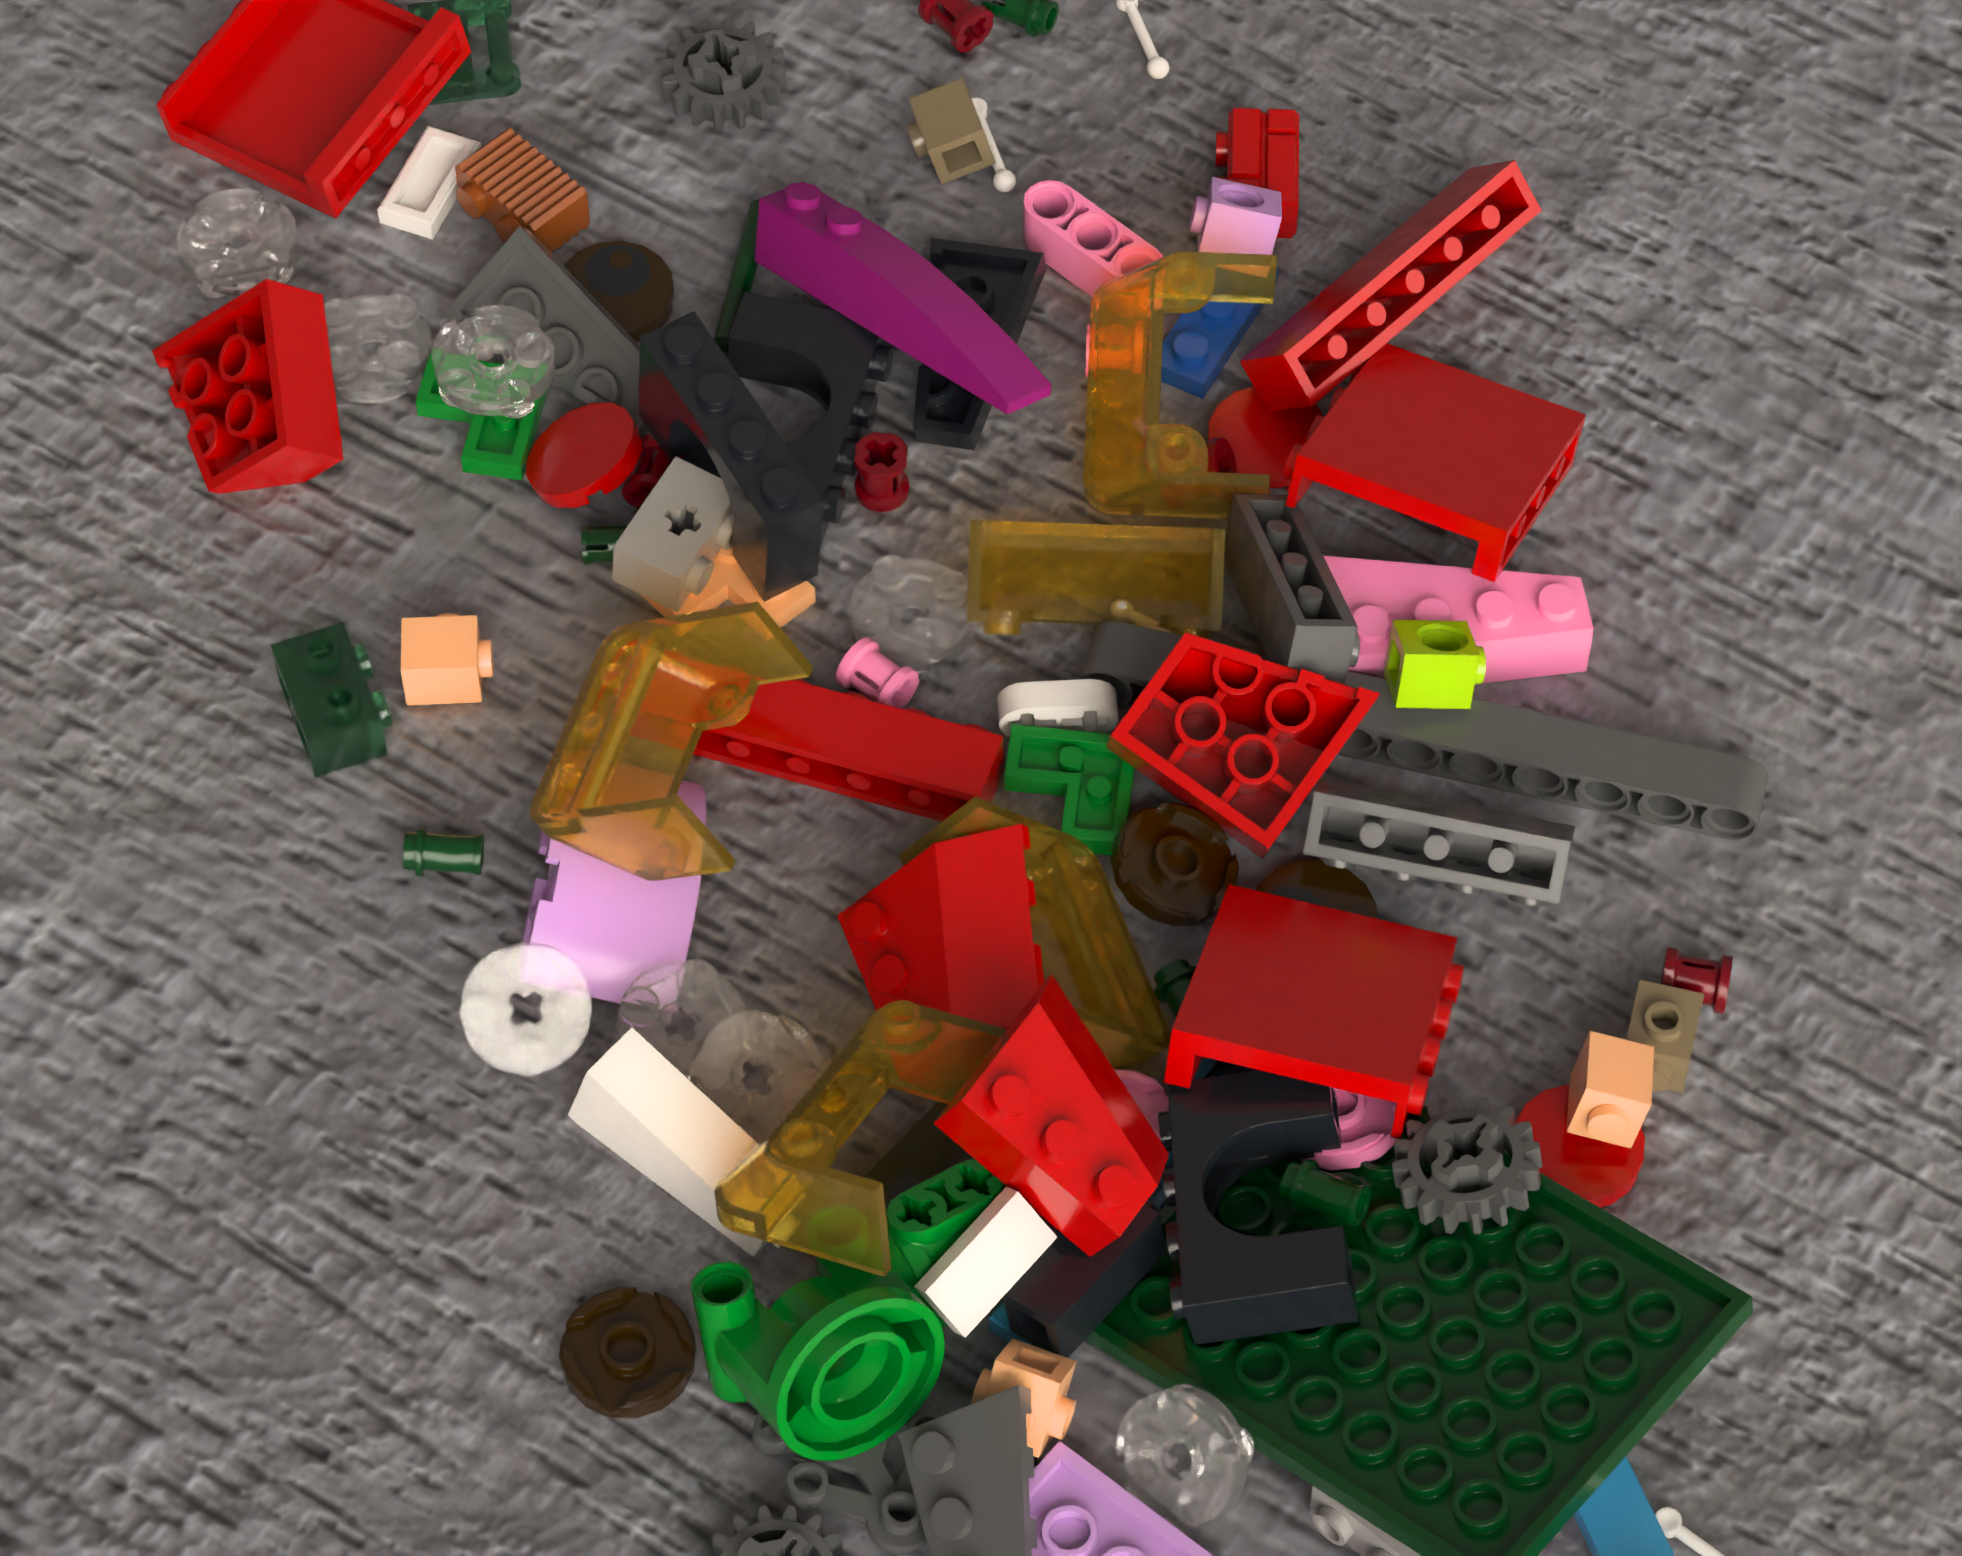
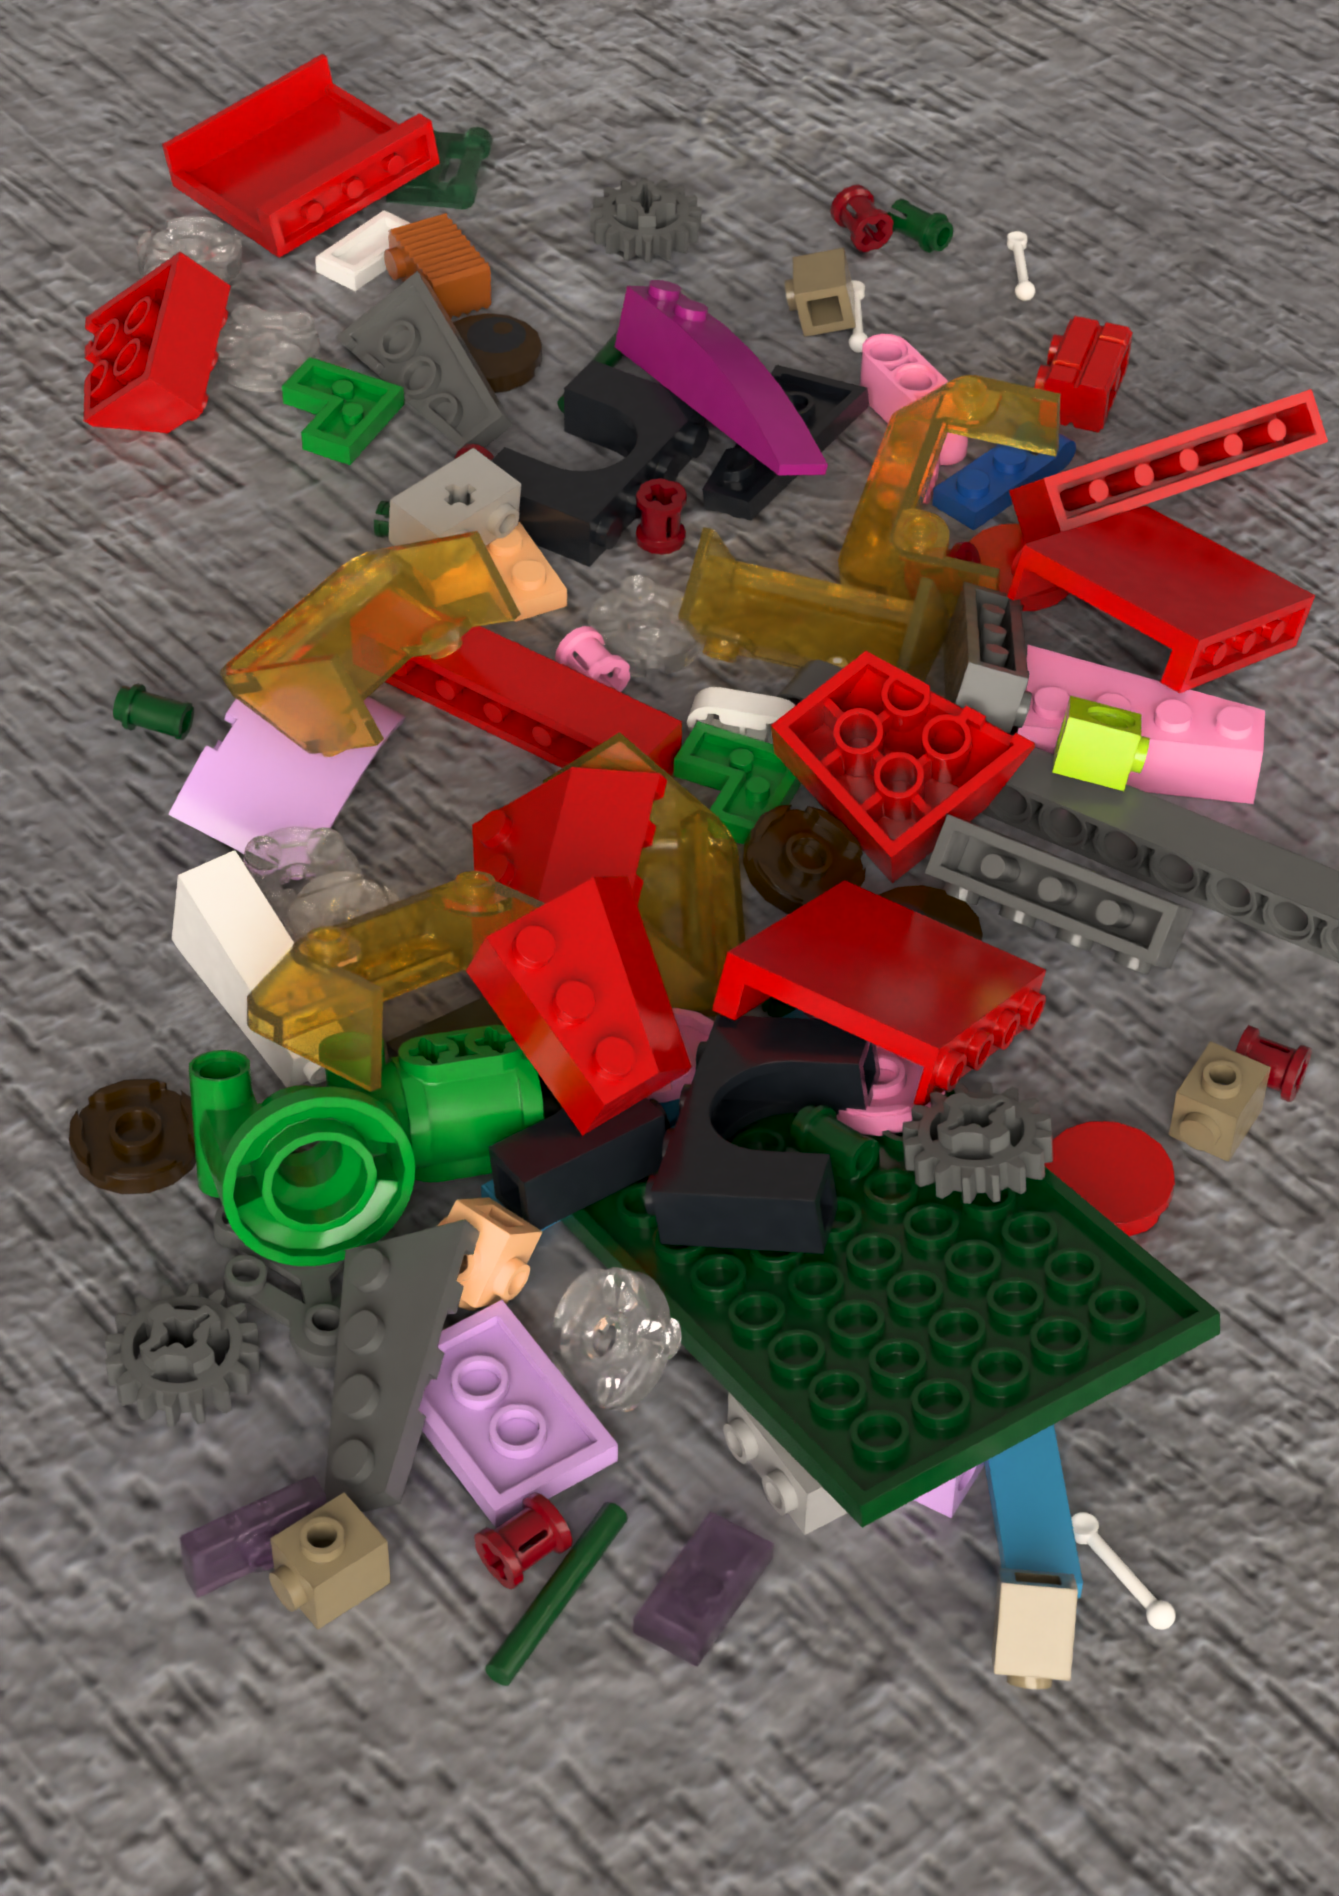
camera: 15 degrees right, 10 degrees down
clear green brick [271,622,393,778] -> none
light nougat brick [401,613,494,705] -> none
clear plate [432,305,556,418] -> none
clear plate [460,942,592,1076] -> none
red tile [526,402,643,508] -> none
black arch [639,311,824,602] -> none
white tile [914,1186,1057,1338] -> none
lavender brick [1189,177,1282,270] -> none
light nougat brick [1566,1031,1654,1148] -> none

